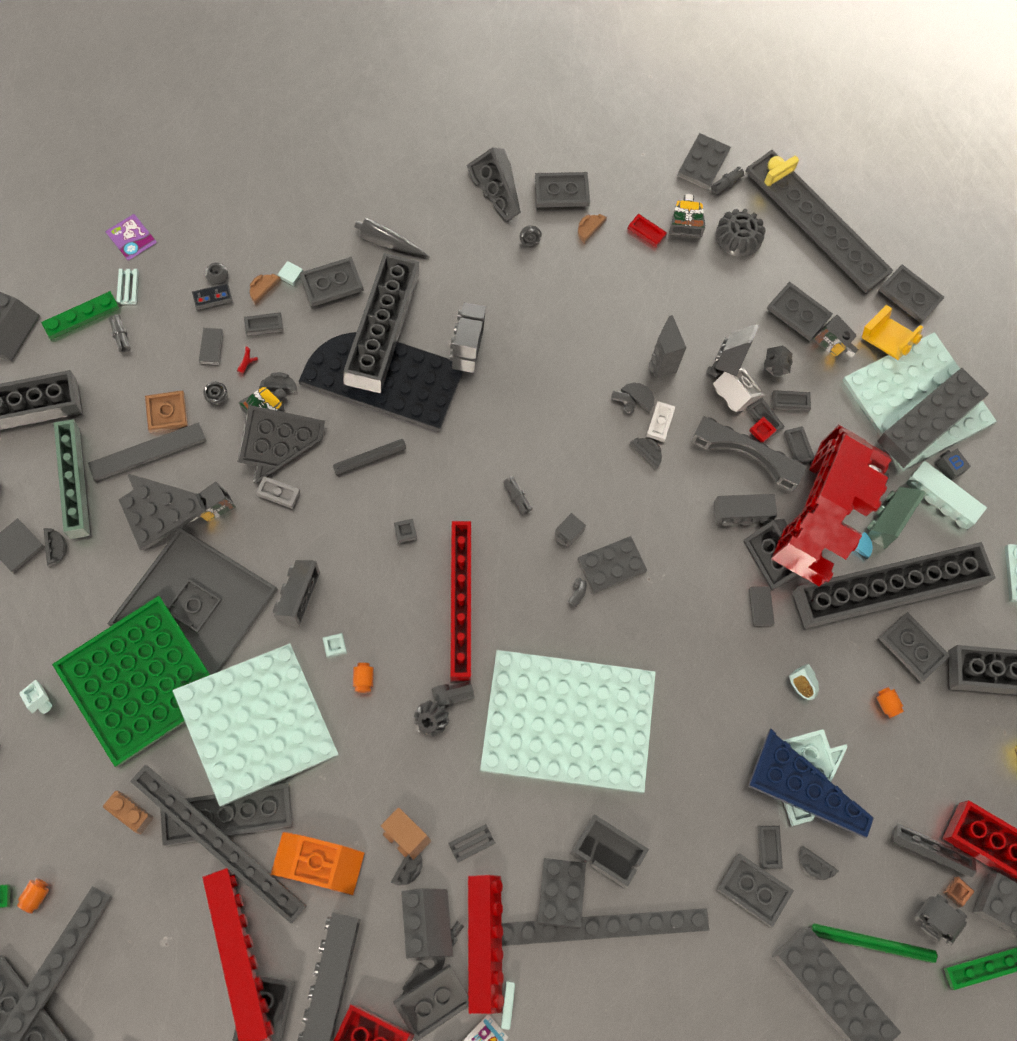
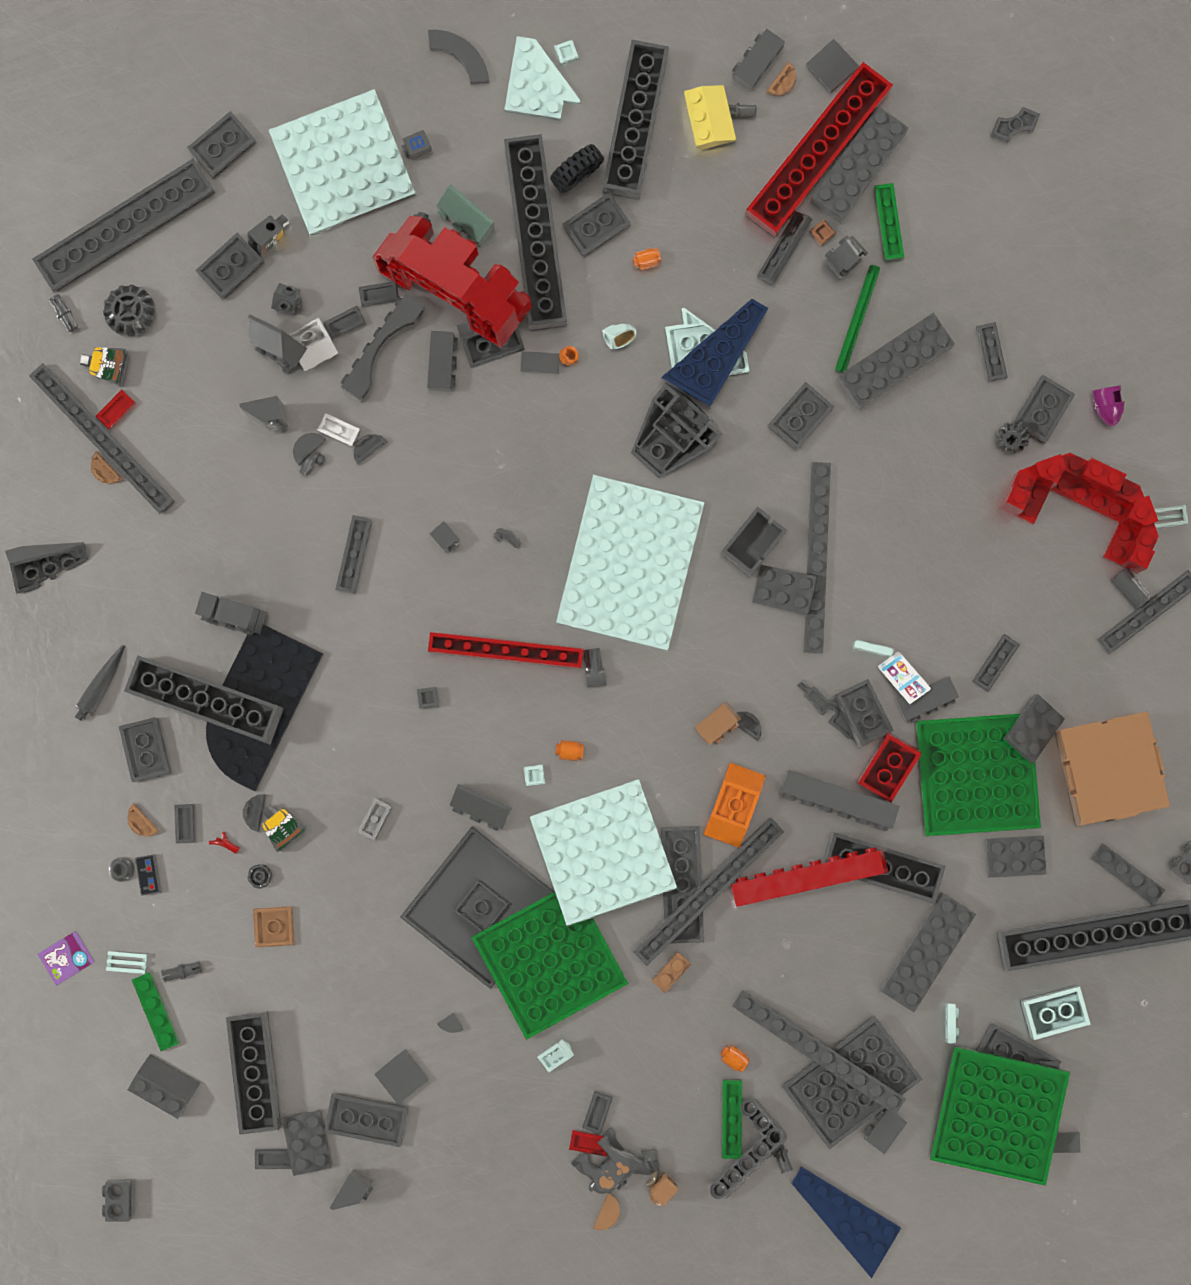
camera: 75 degrees left, 15 degrees up
dark grey tile [43,528,67,567] -> none
sand green brick [54,419,90,539] -> none
dark grey tile [88,422,206,482] -> none
dark grey wing [119,474,206,551] -> none
dark grey torso [191,482,236,522] -> none
dark grey tile [199,328,223,365] -> none
dark grey wing [237,405,325,483] -> none
light aqua tile [278,261,303,286] -> none
dark grey axle [333,439,406,475] -> none
dark grey slope [401,888,453,962] -> none
dark grey gear [414,700,450,736] -> none
dark grey tile [448,824,495,863] -> none
red brick [468,875,504,1014] -> none
dark grey pin [503,476,533,515] -> none
dark grey plate [519,225,542,246] -> none
dark grey plate [535,172,590,207] -> none
dark grey plate [578,536,647,594] -> none
dark grey plate [677,133,731,190] -> none
red tile [749,417,777,443] -> none
dark grey tile [757,826,783,869] -> none
light yellow tile [764,155,799,186] -> none
dark grey tile [772,390,811,412] -> none
dark grey tile [799,846,839,880] -> none
medium azure tile [855,532,873,559] -> none
yellow panel [862,305,923,360] -> none
dark grey brick [877,368,989,468] -> none
light aqua brick [906,460,987,530] -> none
none -> dark grey plate [29,363,174,514]
none -> dark grey plate [335,515,372,594]
none -> dark grey tile [437,1013,463,1033]
none -> black wheel [550,144,604,193]
none -> orange tile [559,346,579,366]
none -> dark grey wedge [631,383,723,478]

